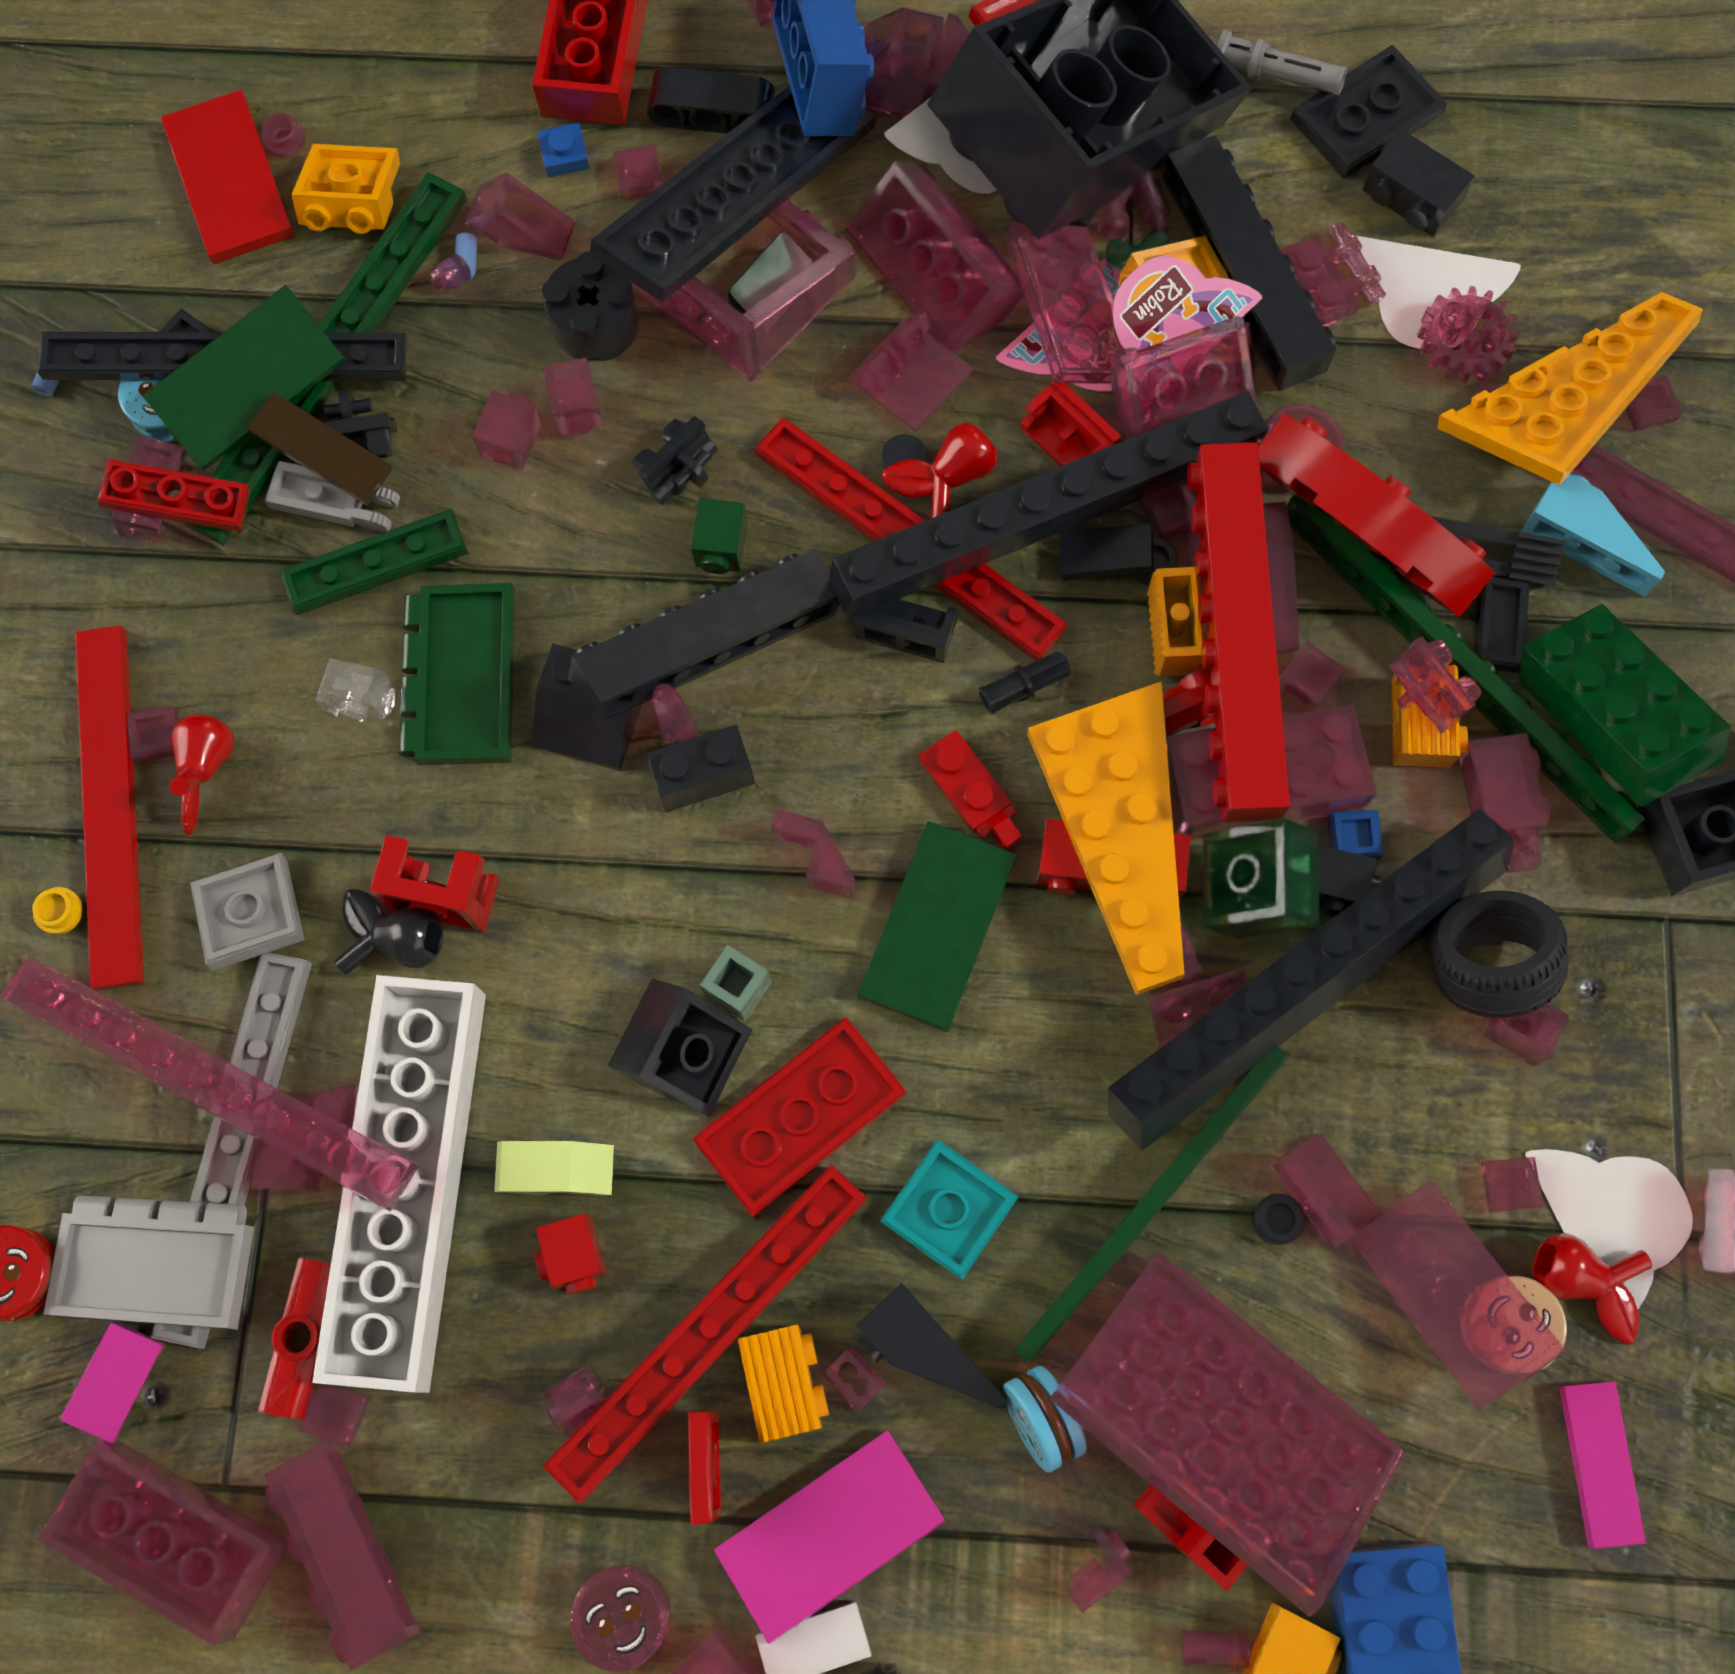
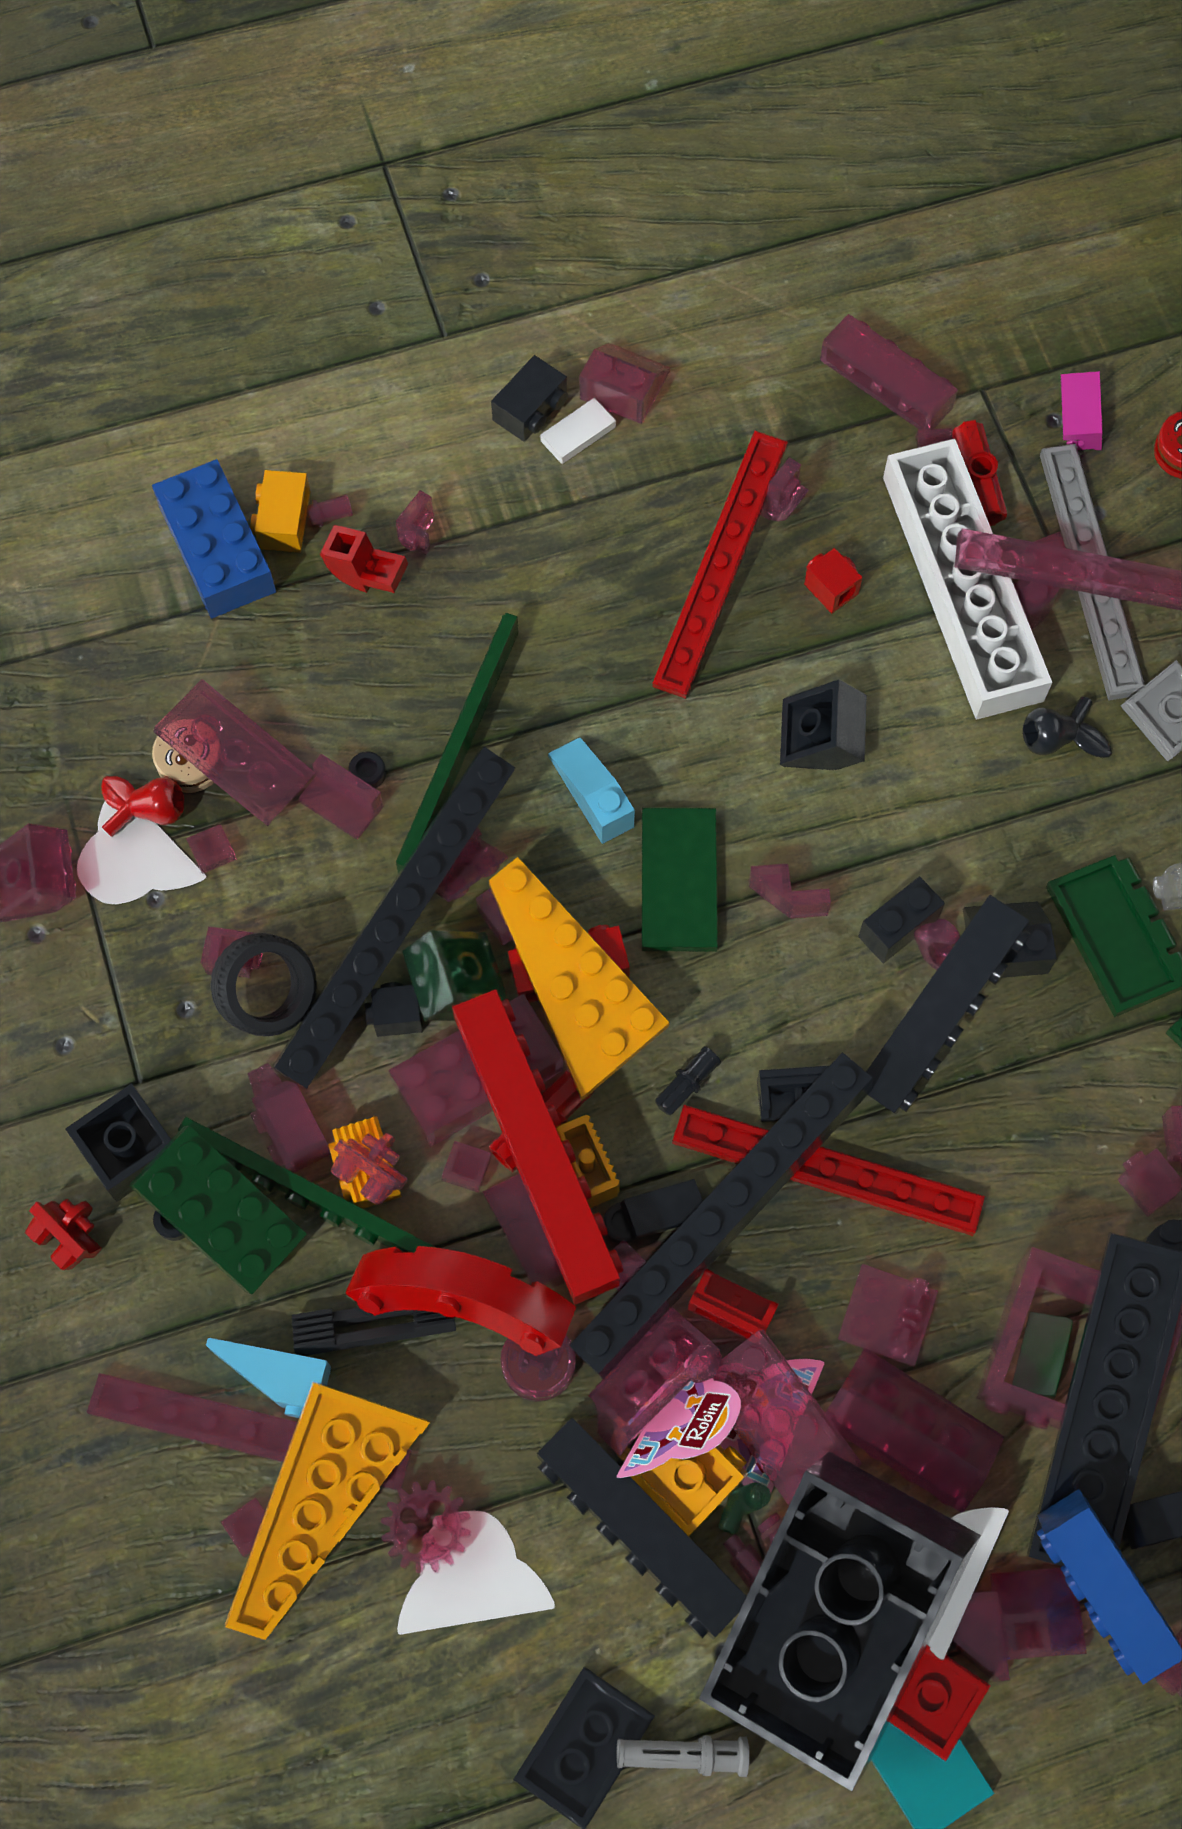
camera: 155 degrees right, 5 degrees down
clear pink brick [37,1441,291,1646] -> none
light grey hinge [43,1195,254,1330] -> none
red panel [369,835,500,933] -> none
yellowish green slope [494,1141,614,1196] -> none
clear pink head [570,1564,672,1672] -> none
black hips [632,416,718,505] -> none
red tile [688,1411,722,1525] -> none
dark green brick [691,498,748,574] -> none
red tile [692,1016,907,1218] -> none
sand green brick [700,945,772,1022] -> none
dark pink tile [714,1430,946,1645] -> none
light orange brick [738,1324,829,1443] -> none
clear pink piece [822,1346,887,1413] -> none
black slope [856,1283,1007,1408] -> none
teal tile [880,1139,1019,1281] -> none
red piece [881,422,998,518] -> none
black tile [882,434,927,470] -> none
red hinge [918,730,1022,851] -> none
medium azure head [1003,1365,1087,1473] -> none
clear pink plate [1049,1251,1406,1617] -> none
clear pink plate [1280,222,1386,327] -> none
blue tile [1327,810,1384,860] -> none
black brick [1362,129,1475,237] -> none
black tile [1474,577,1530,673] -> none
dark pink tile [1559,1381,1646,1549] -> none
none -> medium azure slope [548,737,635,844]

